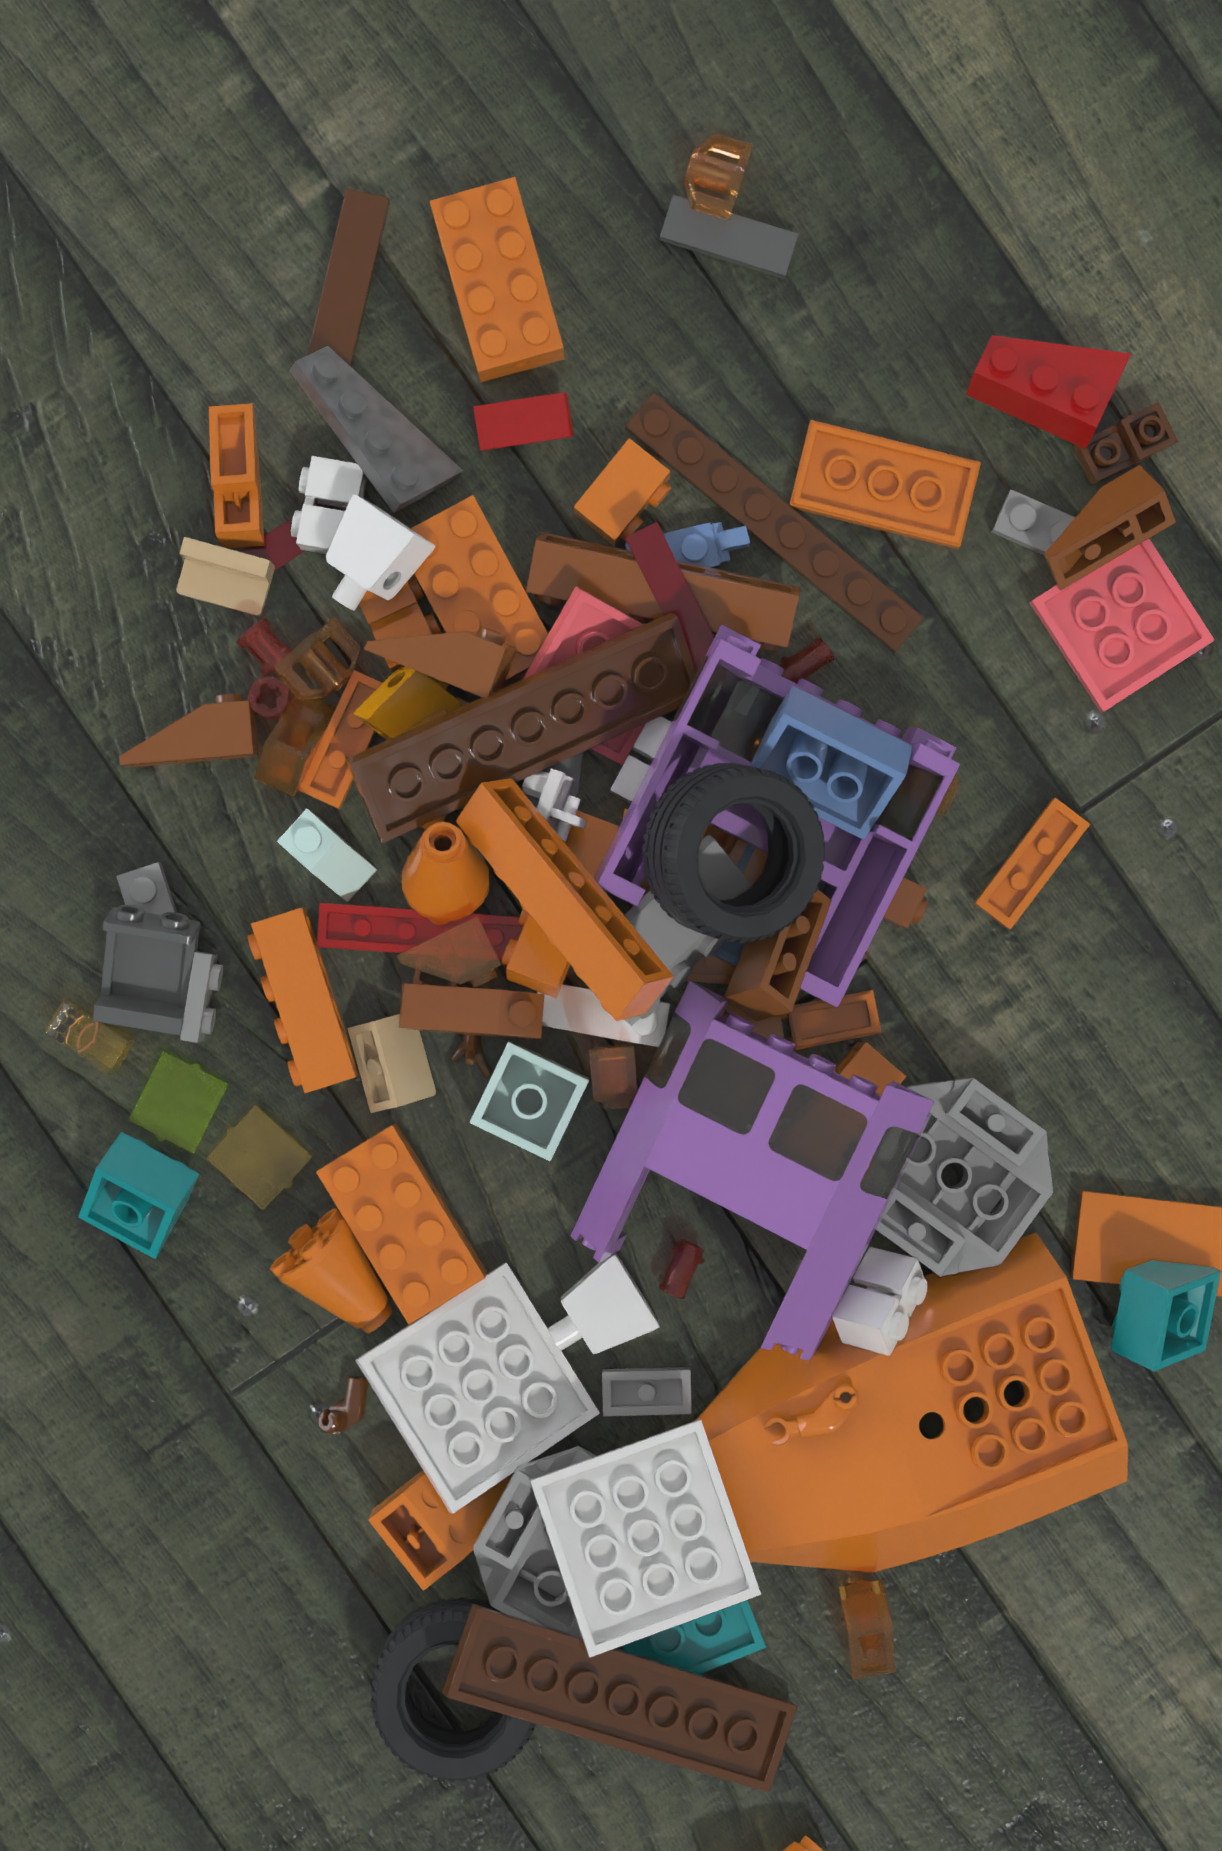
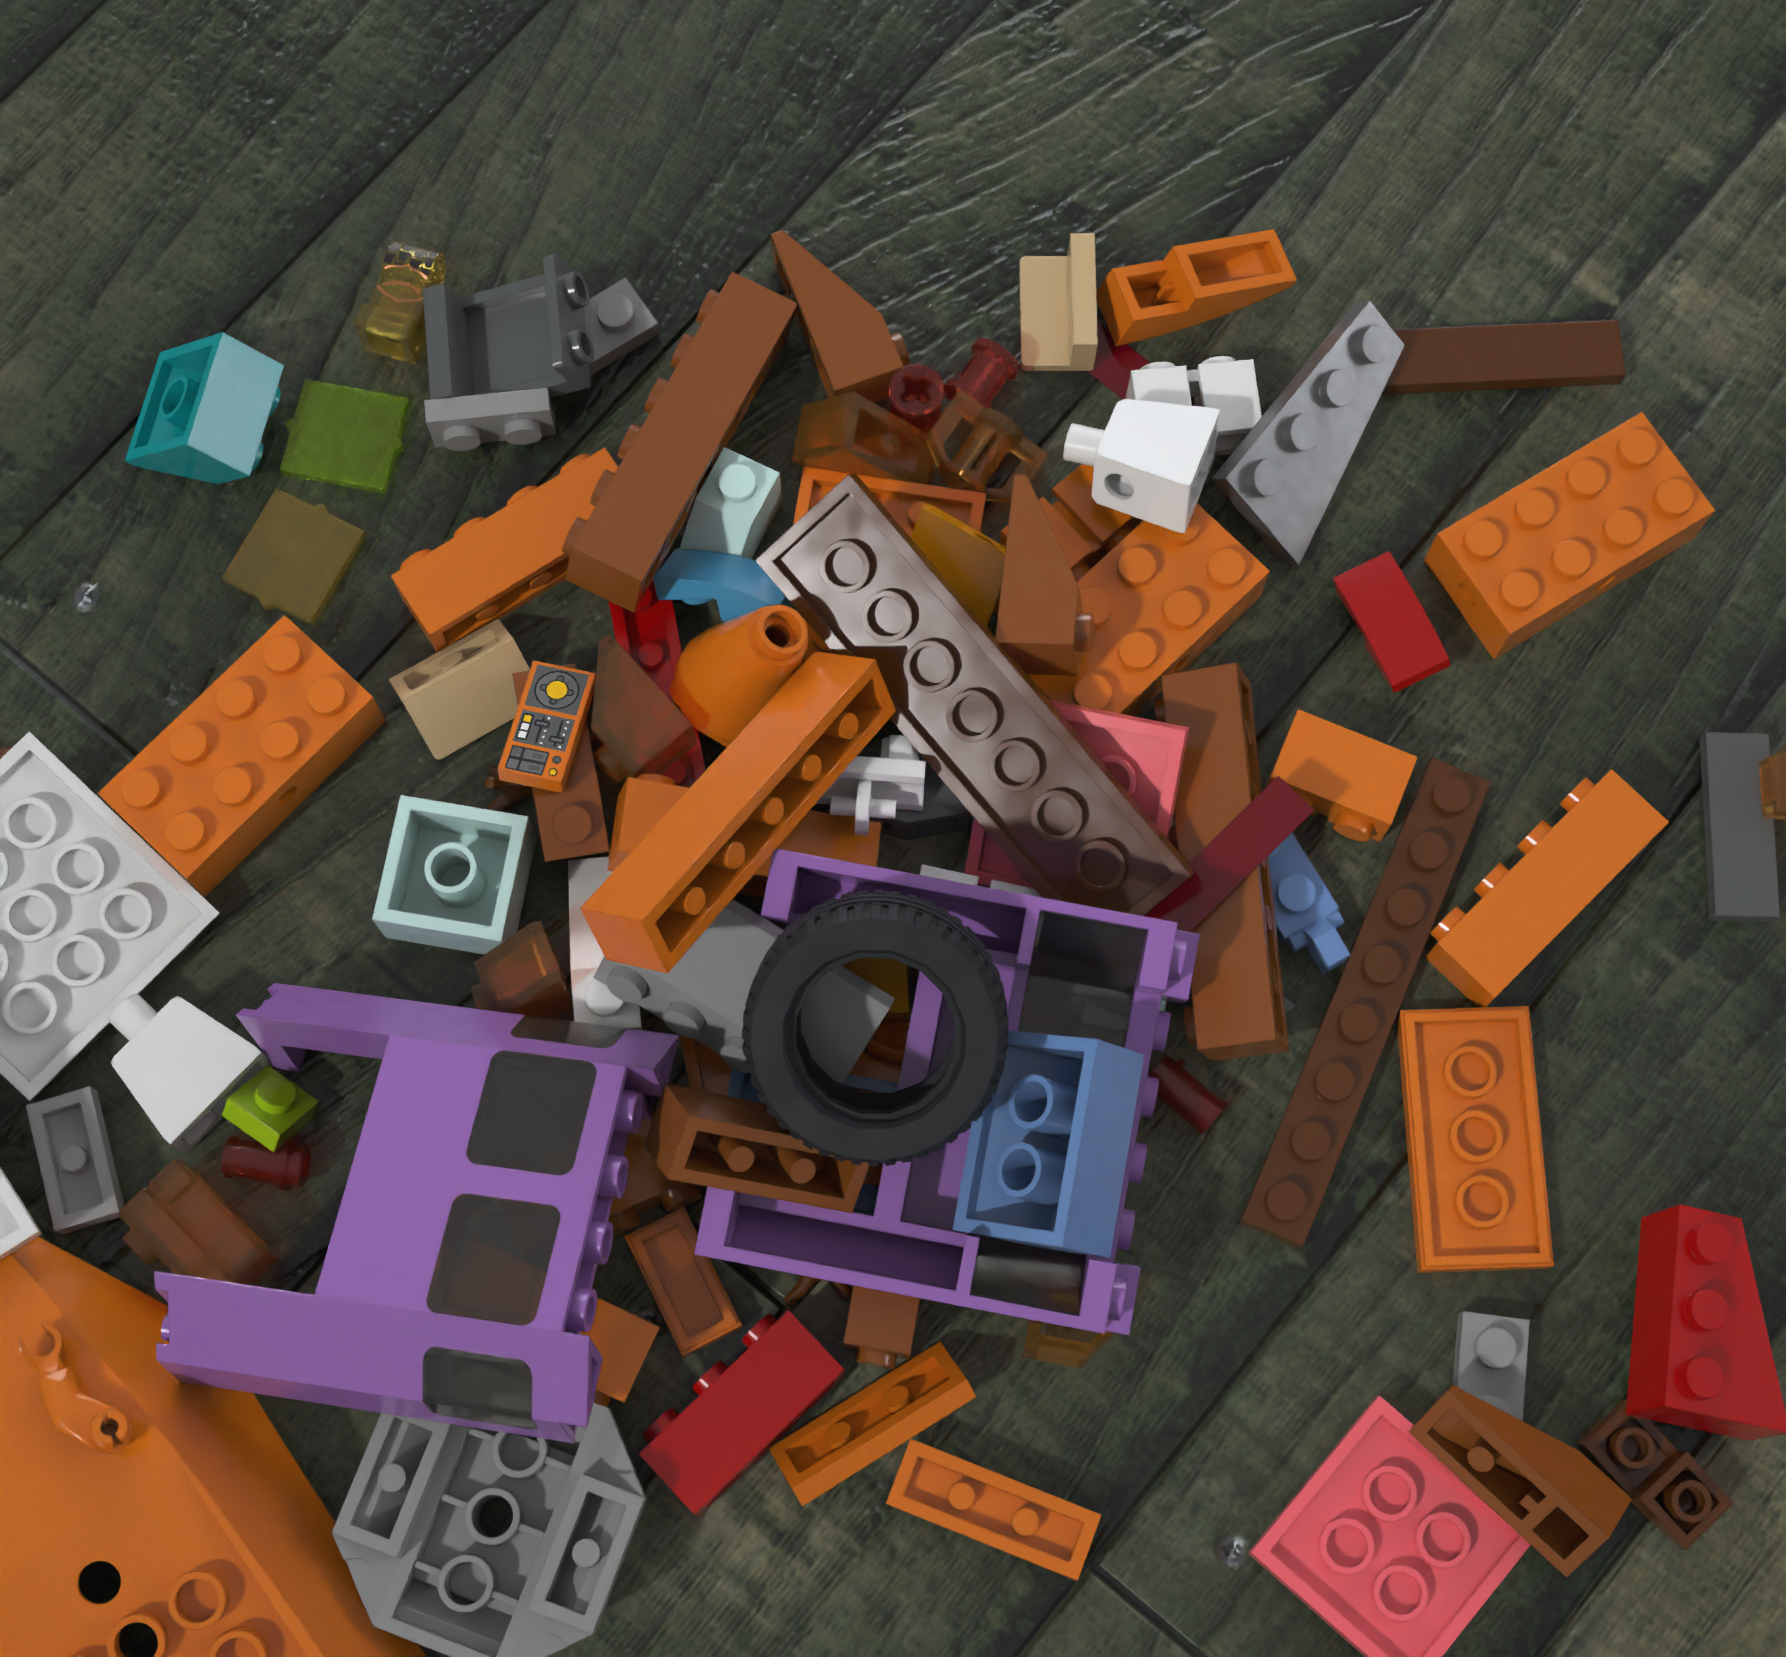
camera: 75 degrees right, 15 degrees down
orange cone [270,1208,392,1333] -> none
white piece [832,1247,927,1356] -> none
none -> clear orange brick [118,1158,279,1285]
none -> lime plate [221,1065,319,1152]
none -> tile [498,660,597,793]
none -> dark orange brick [562,272,798,613]
none -> red brick [639,1310,845,1517]
none -> dark azure slope [653,549,791,621]
none -> orange plate [768,1342,976,1506]
none -> orange brick [1425,769,1669,1008]

